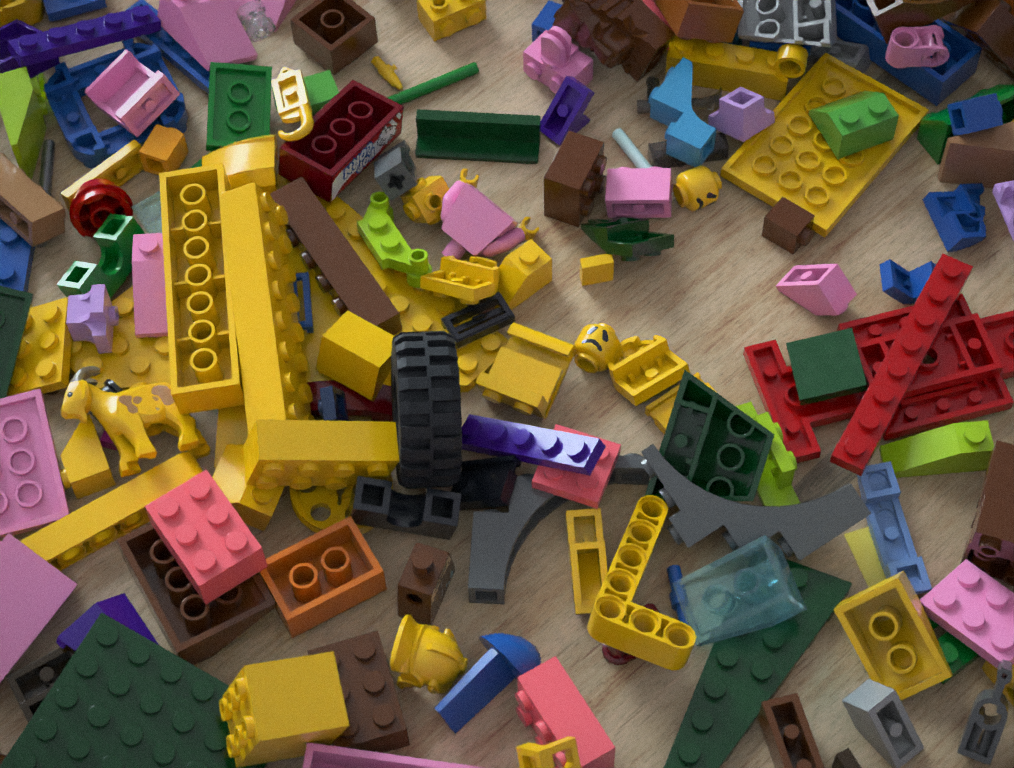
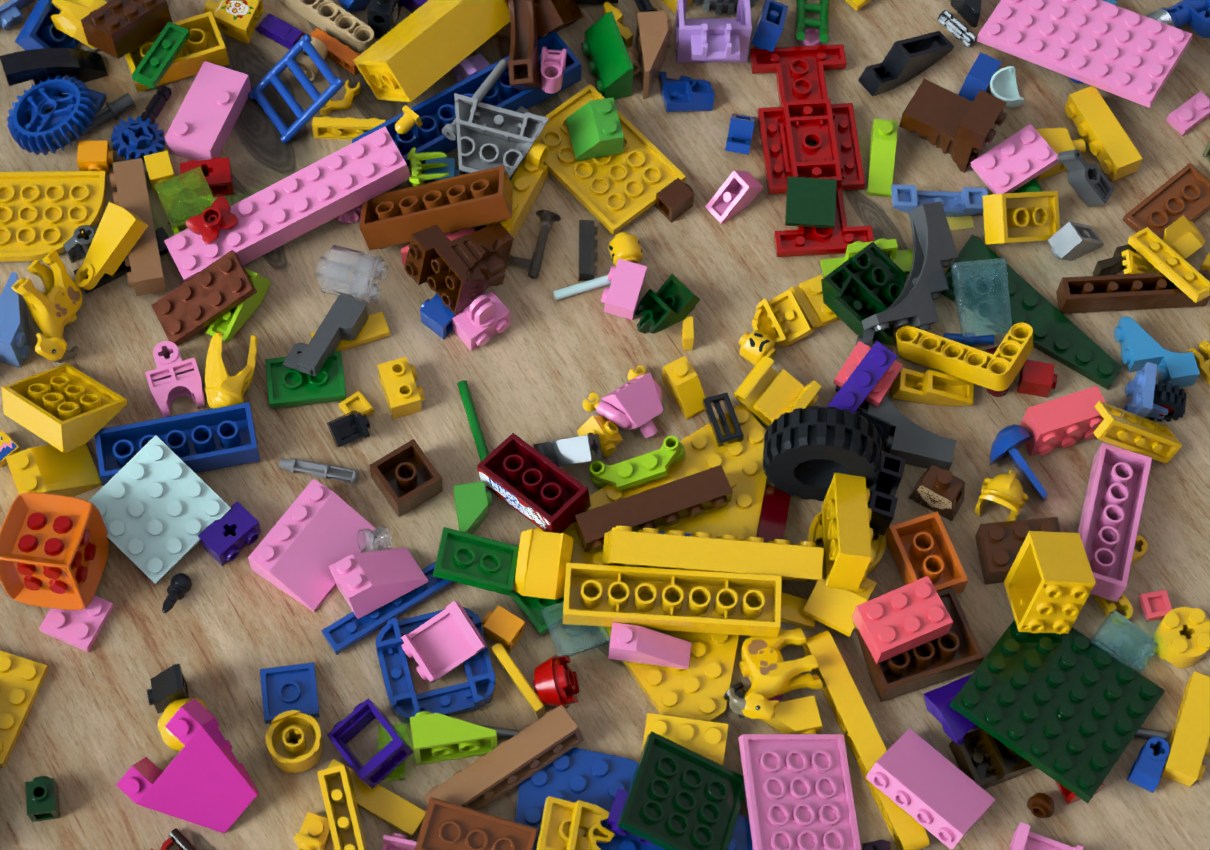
camera: 85 degrees left, 5 degrees up
dark purple plate [7,5,161,67] -> none
green arch [57,213,145,299] -> none
lavender brick [66,284,119,354] -> none
yellow plate [271,67,314,141] -> none
yellow slope [315,310,395,401] -> none
dark blue plate [318,386,349,421] -> none
yellow helmet [371,56,403,90] -> none
dark green panel [415,109,541,164] -> none
yellow slope [420,256,500,305] -> none
dark purple slope [541,76,595,145] -> none
reddish brown brick [544,131,607,228] -> none
dark azure arch [648,57,716,167] -> none
lavender brick [708,87,775,142] -> none
red plate [830,253,973,476] -> none
blue brick [947,93,1003,136] -> none
none -> red brick [1017,360,1058,398]

